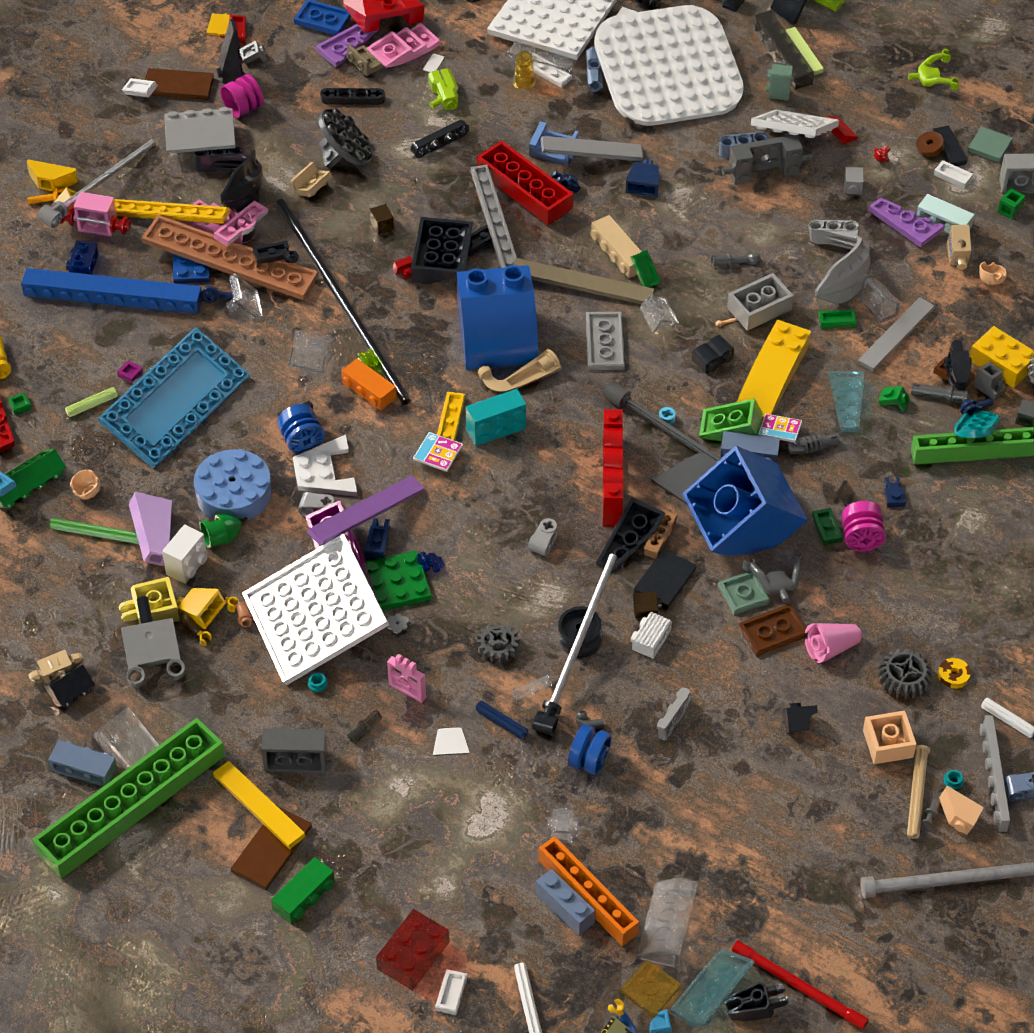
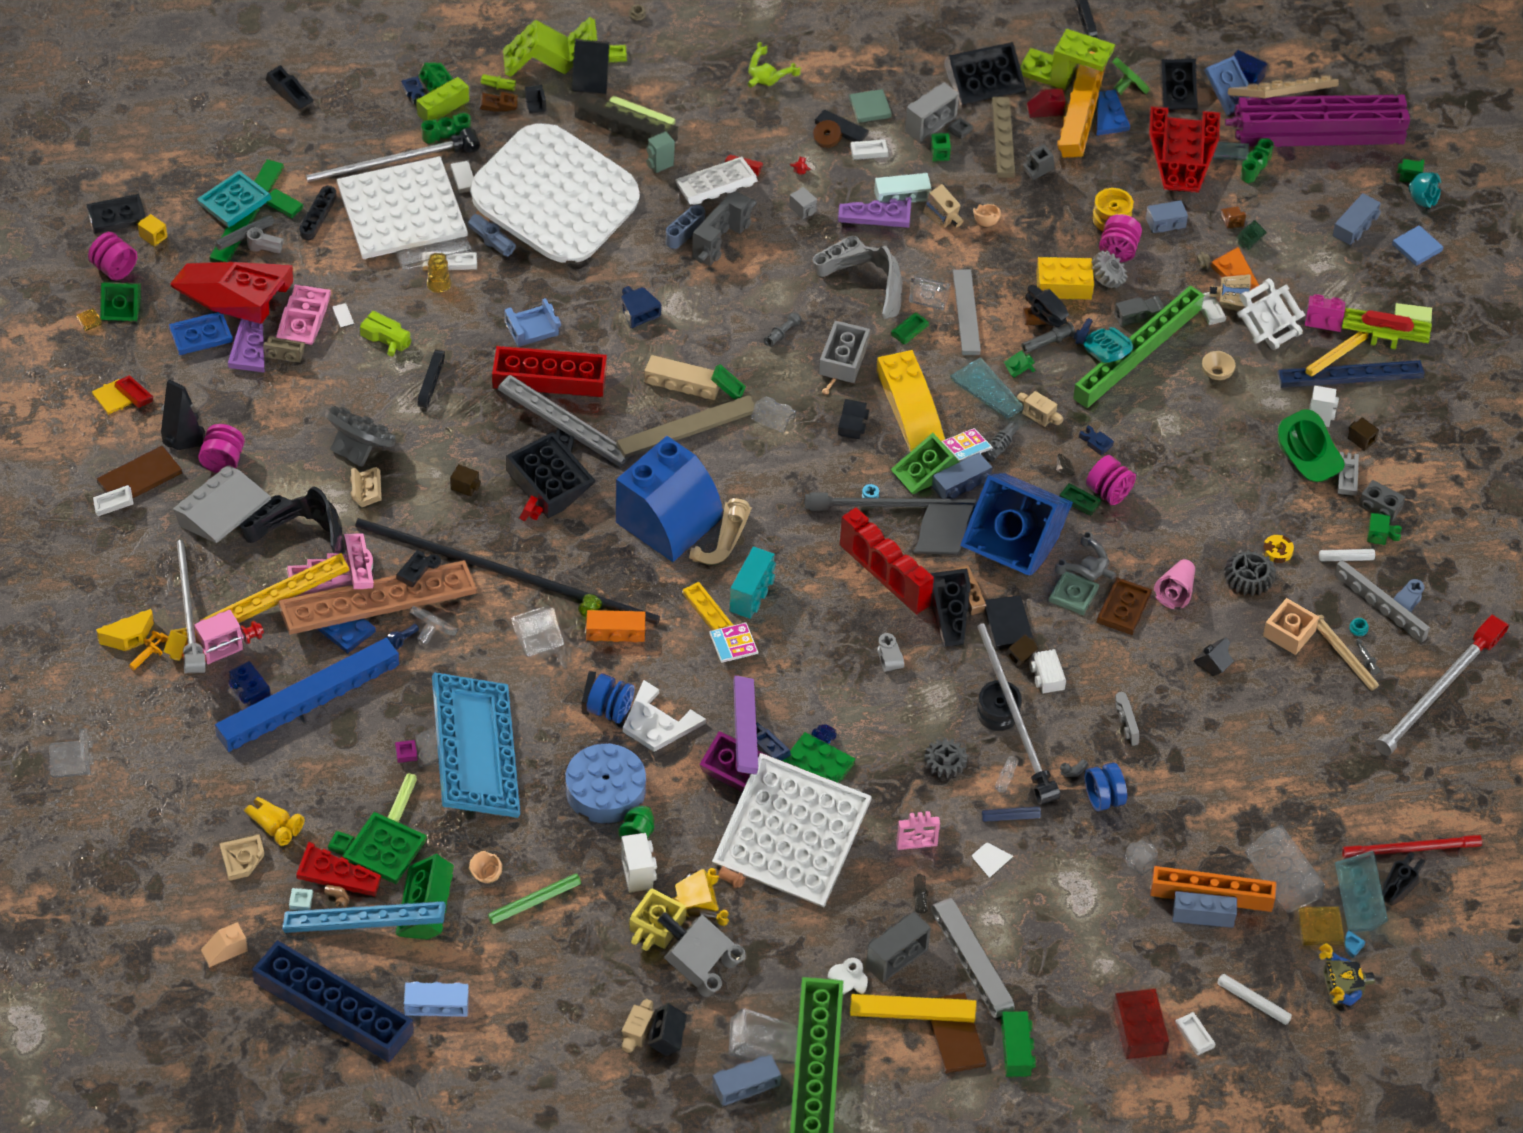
camera: 45 degrees left, 0 degrees up
lavender slope [129,492,172,566] -> none
light grey piece [298,492,335,517] -> none
teal plate [308,673,328,692] -> none
black beam [320,88,386,105] -> none
light grey tile [541,136,643,161] -> none
dark blue plate [551,171,581,193] -> none
light grey tile [586,312,625,370] -> none
light nougat slope [939,786,984,835] -> none
dark grey brick [973,362,1007,400] -> none
none -> green plate [343,812,427,884]
none -> white plate [828,958,868,995]
none -> light grey beam [931,898,1015,1018]
none -> tan piece [1016,391,1063,427]

